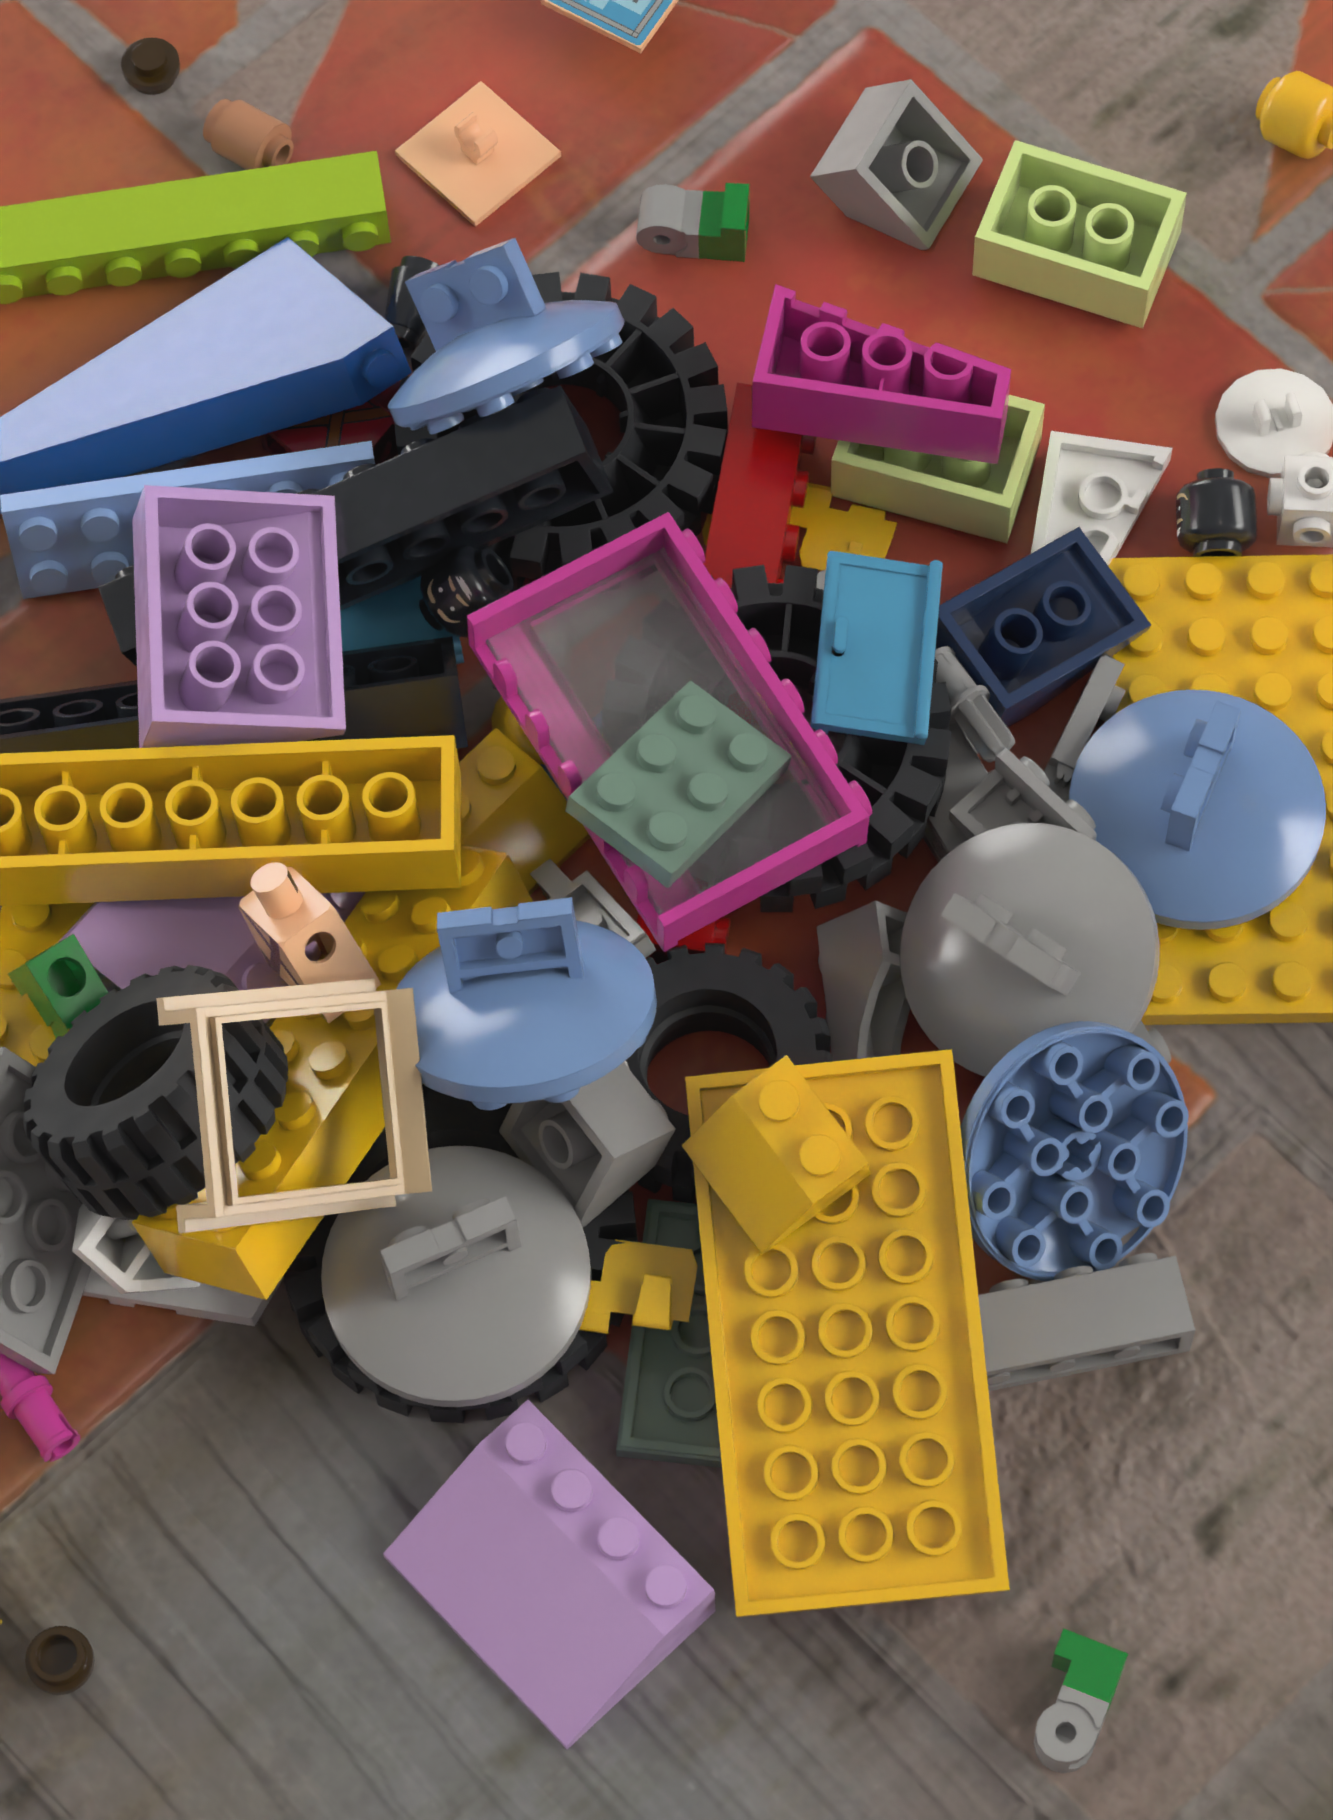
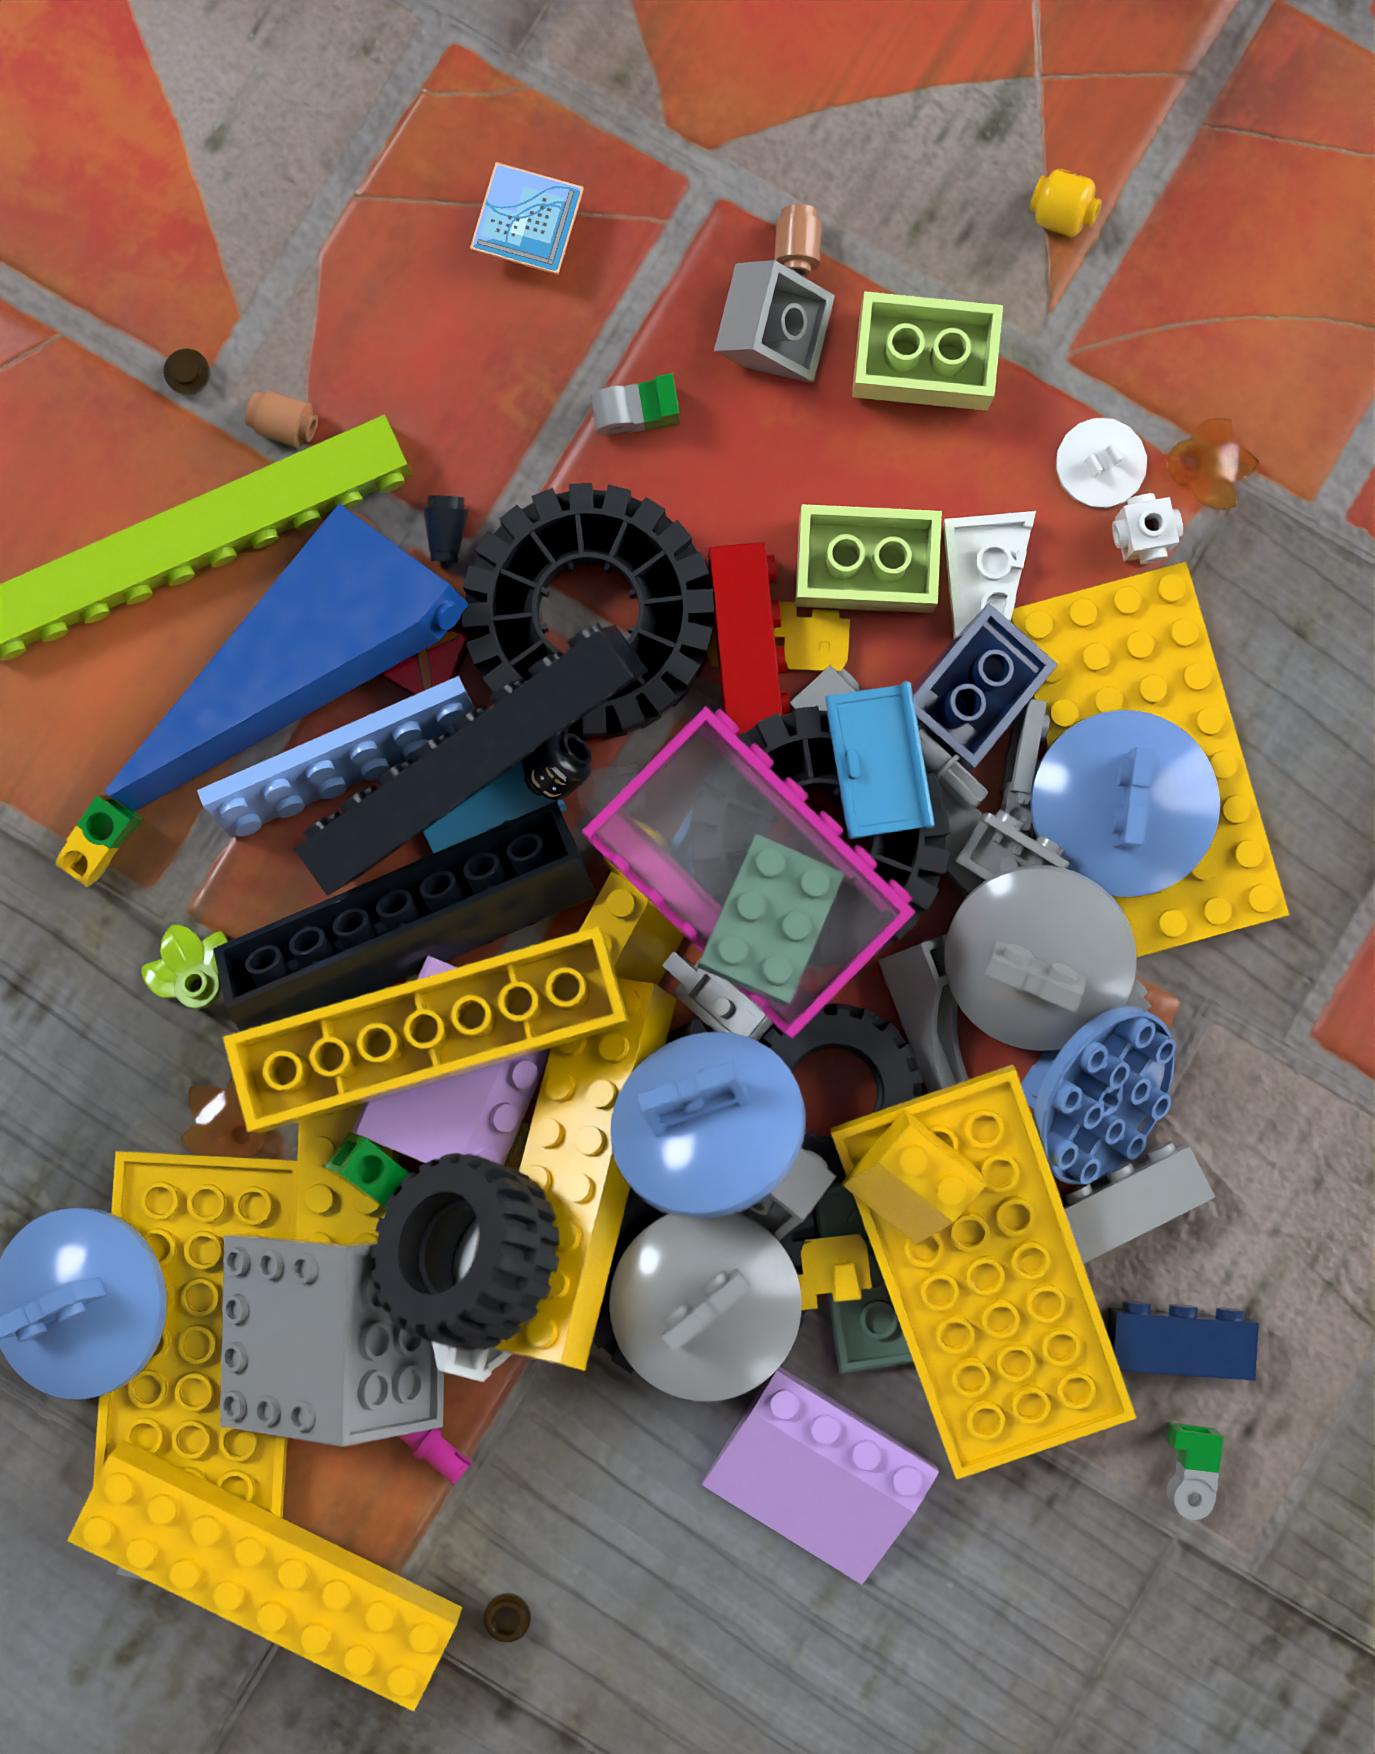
camera: 15 degrees left, 20 degrees up
lavender slope [132,485,346,748] -> none
tan piece [156,978,432,1233] -> none
light nougat torso [238,862,381,1023] -> none
medium blue bracket [388,238,625,434] -> none
light nougat piece [395,81,561,227] -> none
dark pink wedge [752,284,1011,464] -> none
black head [1176,468,1257,557] -> none
none -> nougat brick [774,204,822,277]
none -> dark blue brick [1107,1301,1259,1381]

